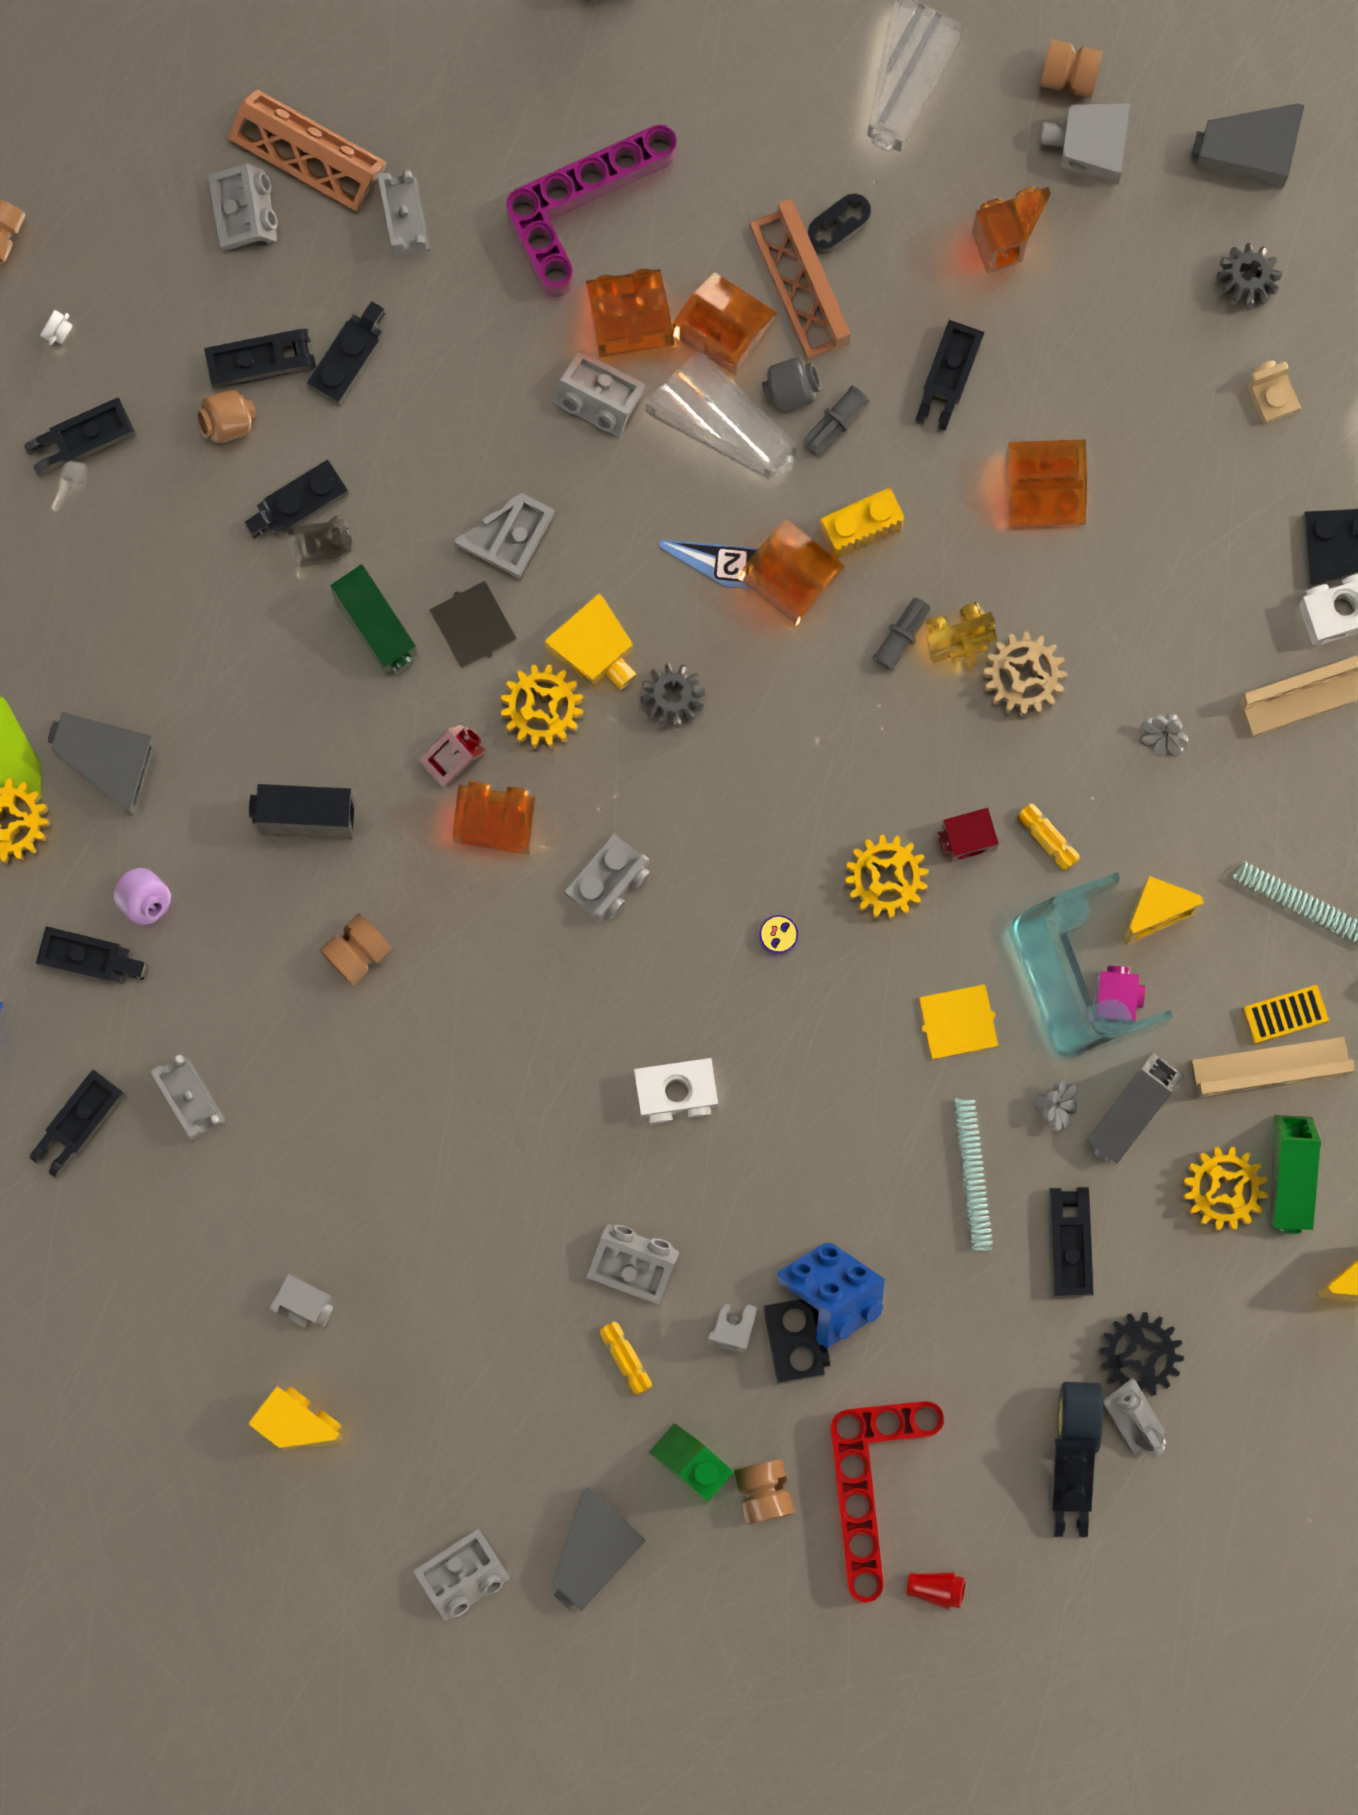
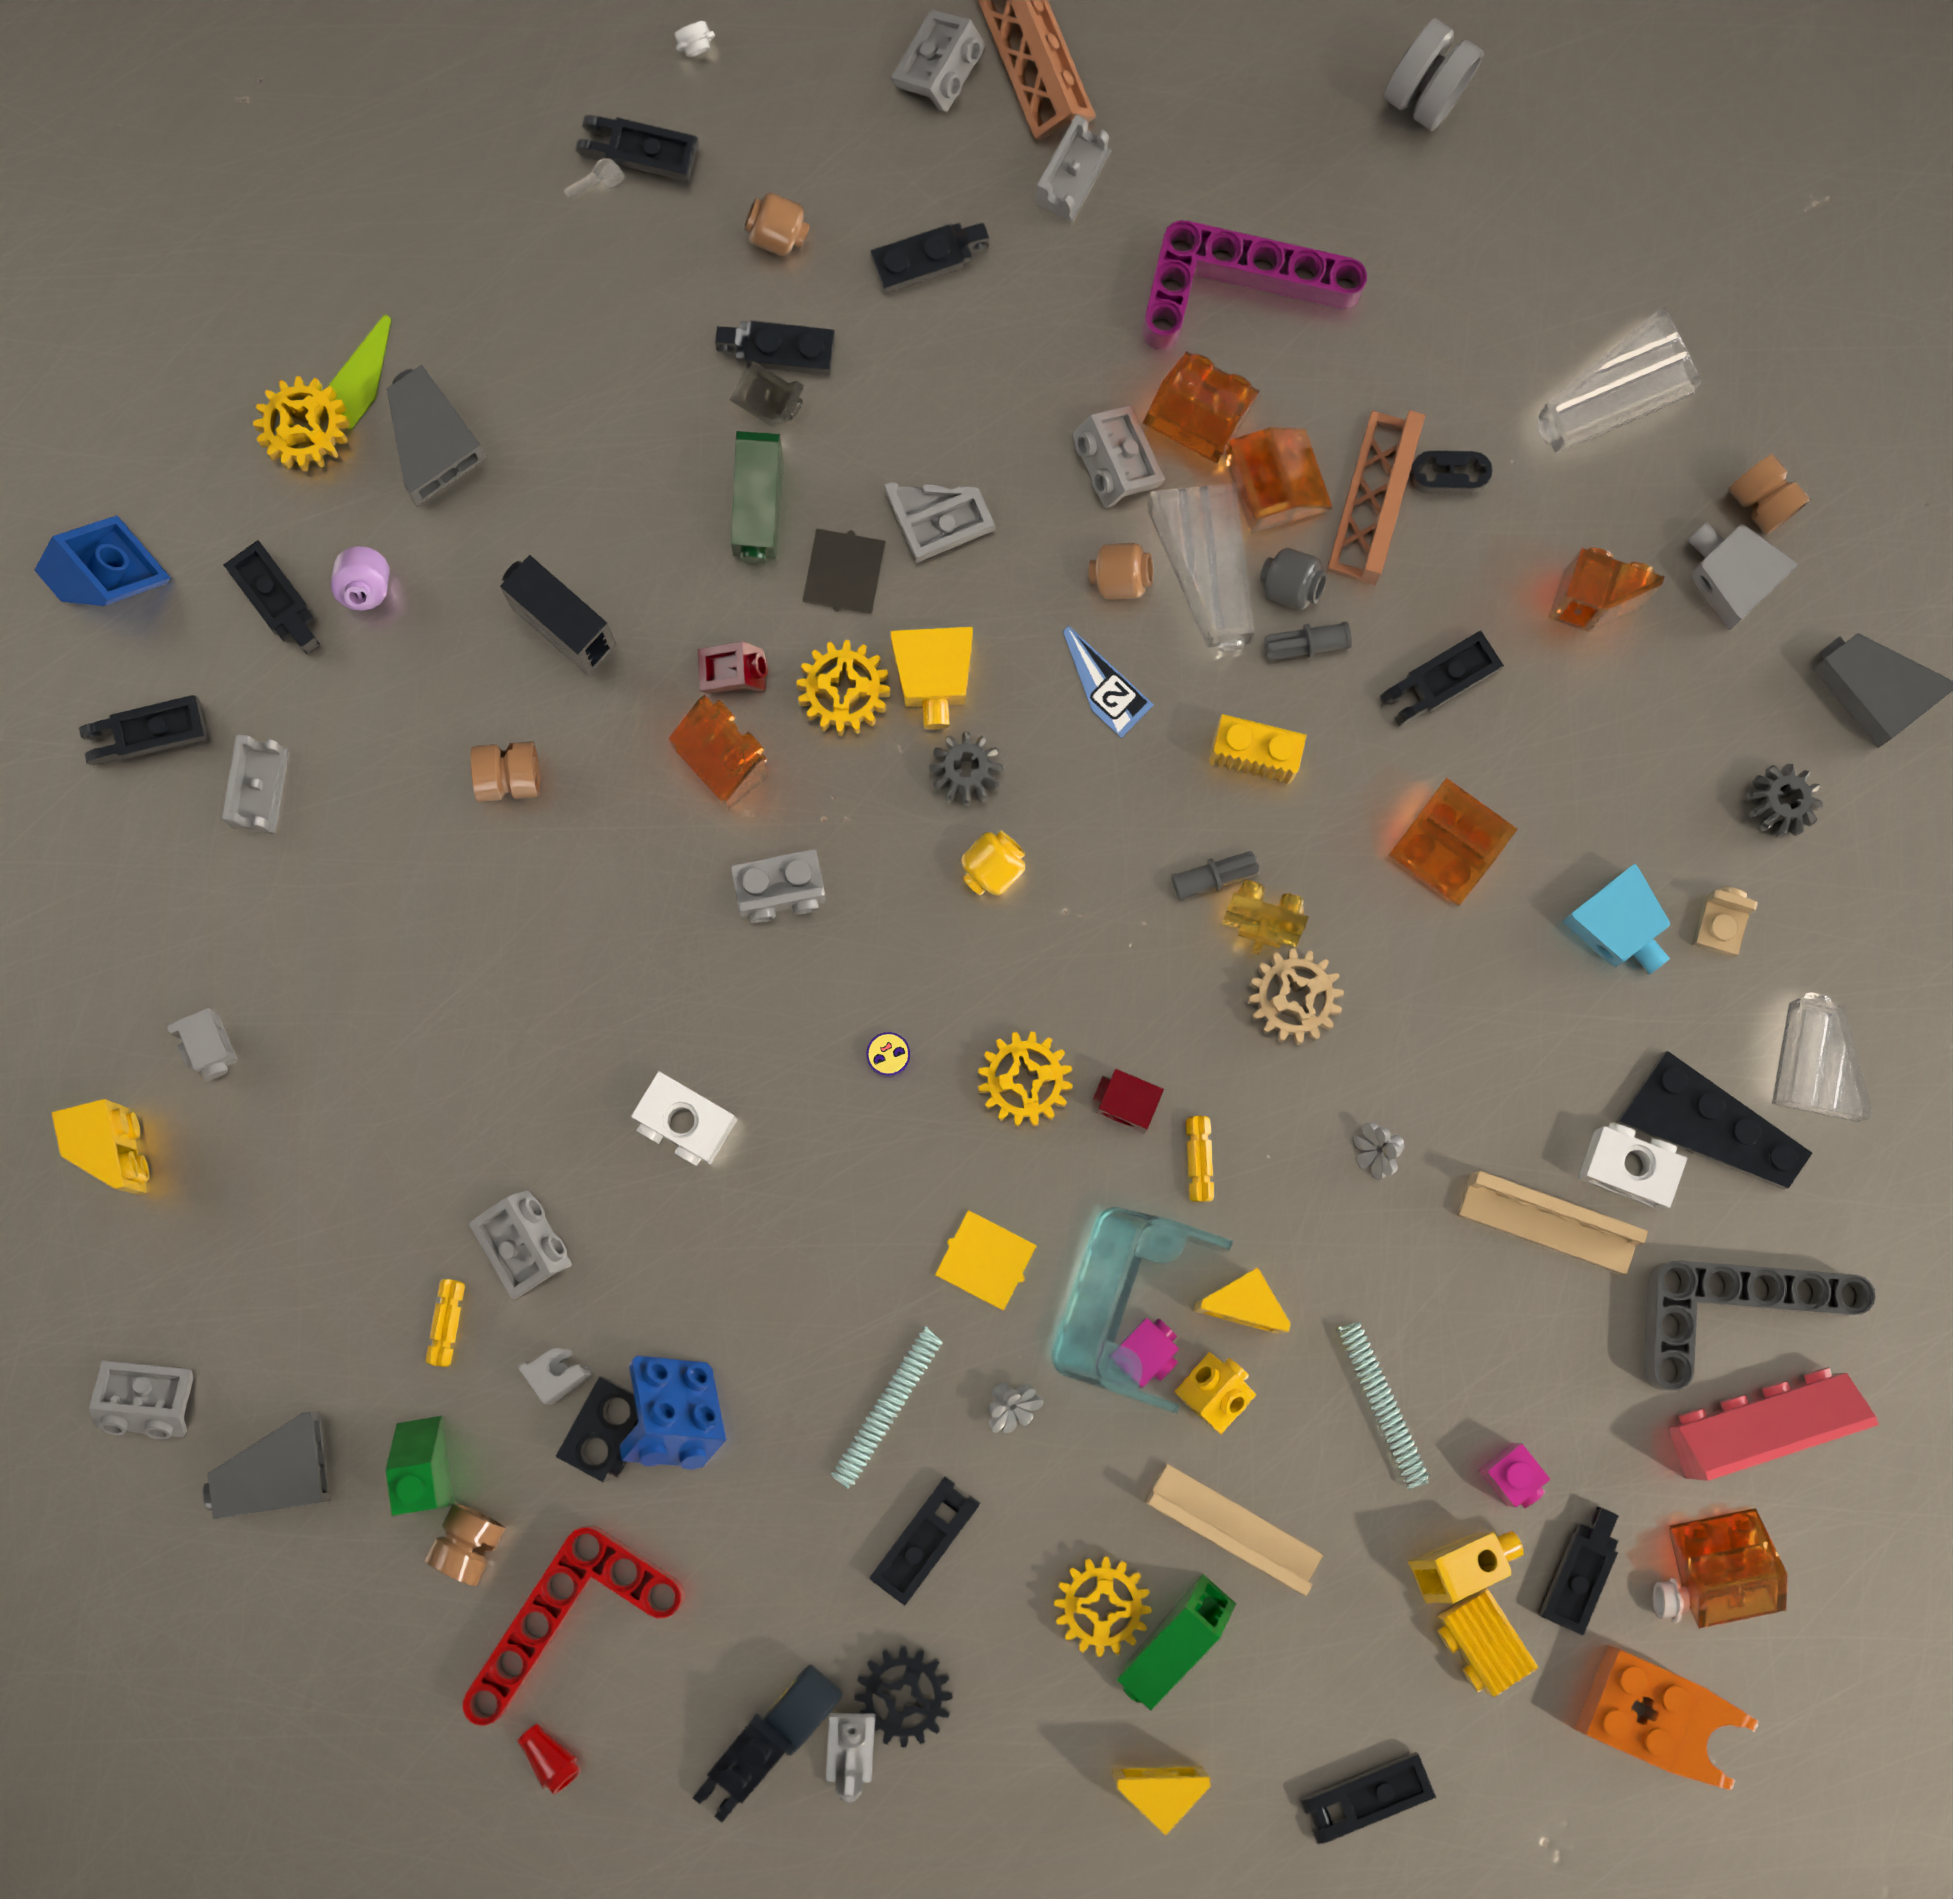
camera: 35 degrees right, 0 degrees up
black plate [204,329,316,388] -> none
clear orange slope [738,518,845,626] -> none
dark grey slope [1086,1052,1184,1164] -> none
yellow tile [1242,985,1329,1045] -> none
none -> yellow head [961,830,1026,896]
none -> medium nougat head [1089,543,1154,600]
none -> yellow brick [1174,1352,1256,1434]
none -> medium azure torso [1562,864,1670,975]

